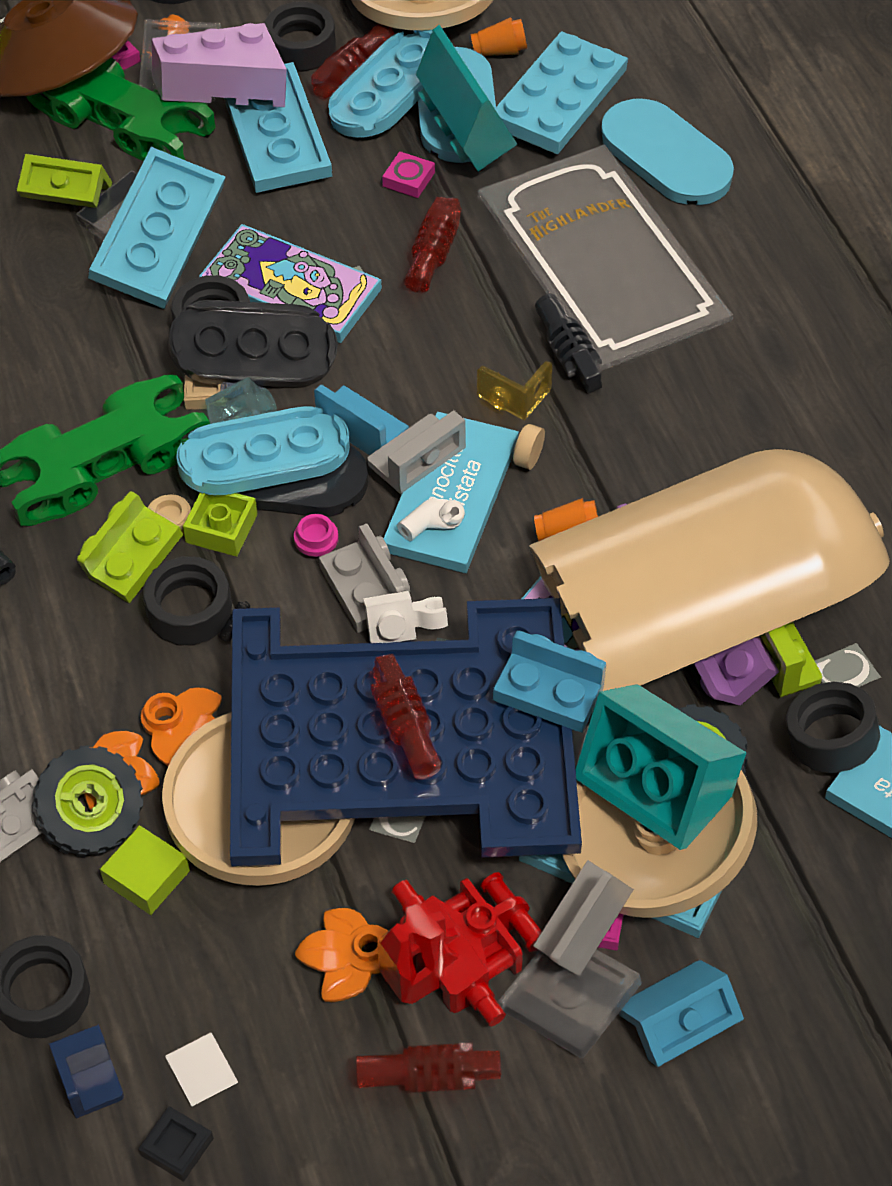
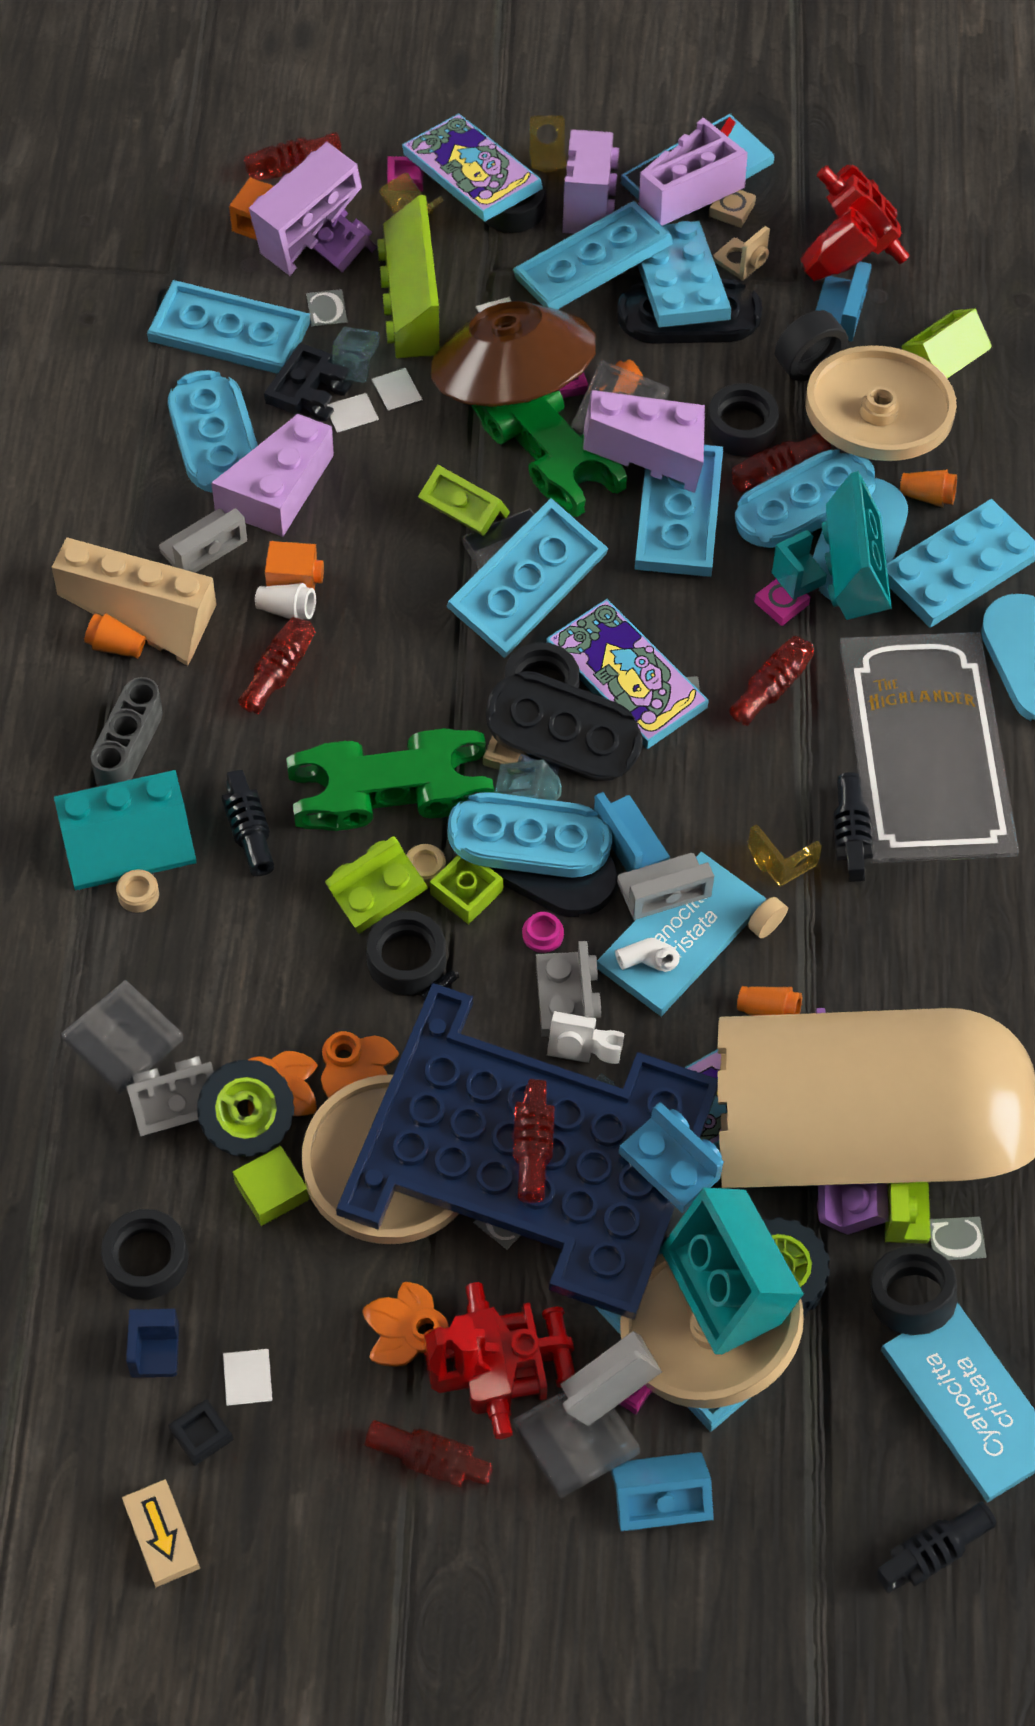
camera: 20 degrees right, 5 degrees up
none -> teal panel [772,530,827,600]

